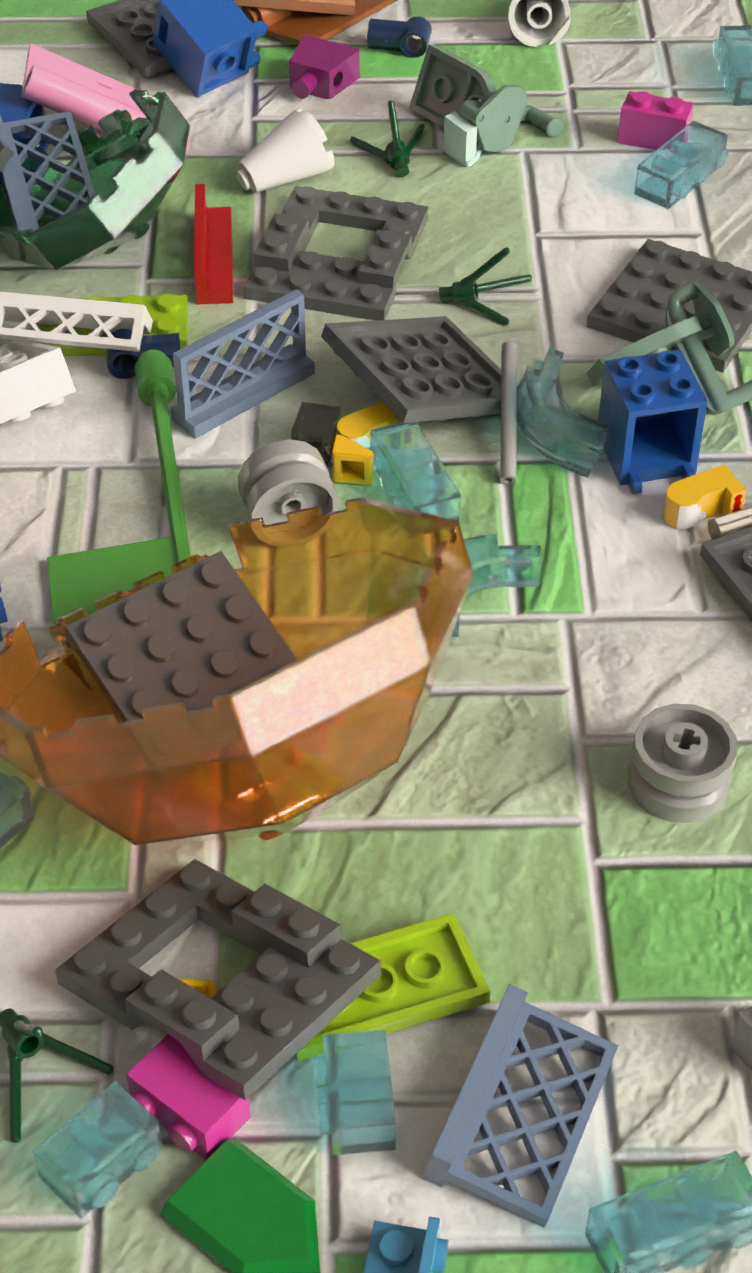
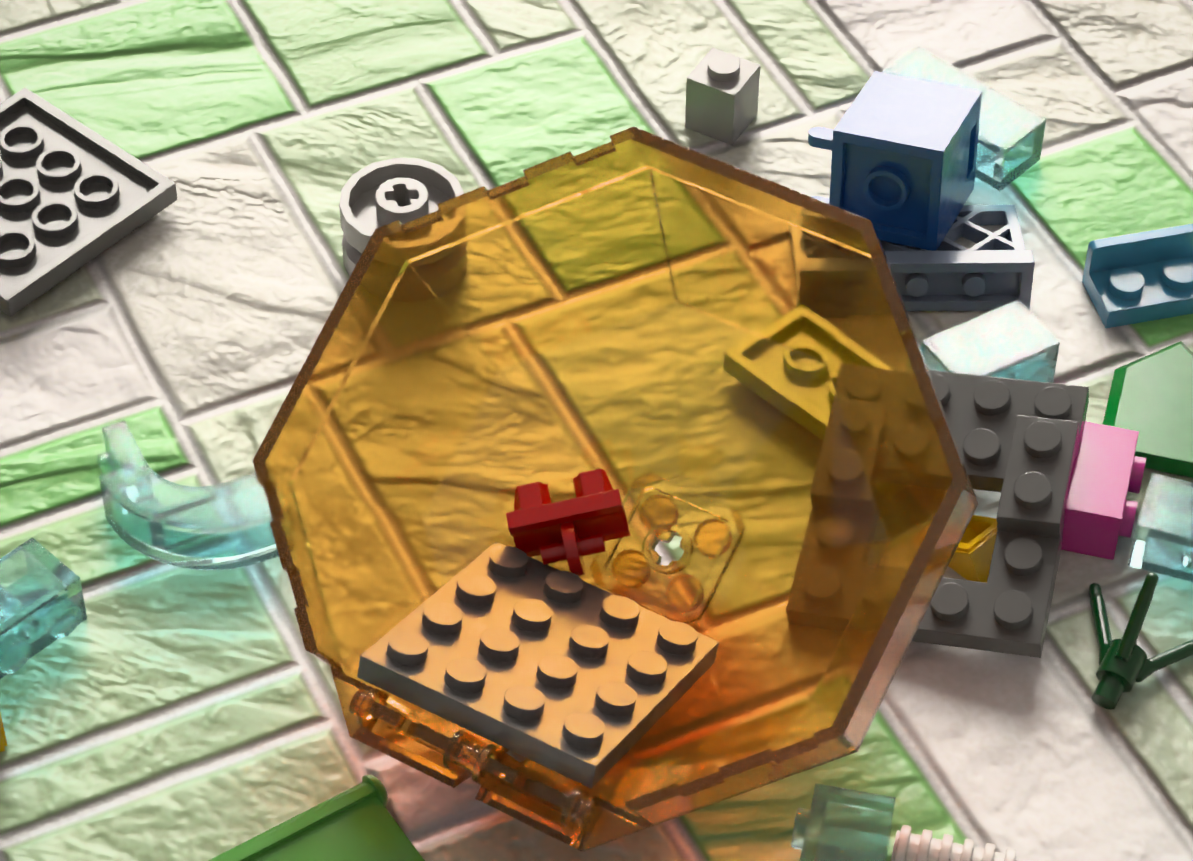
camera: 115 degrees left, 0 degrees up
light grey wheel [238,439,339,546] -> none
none -> blue container [805,71,982,251]

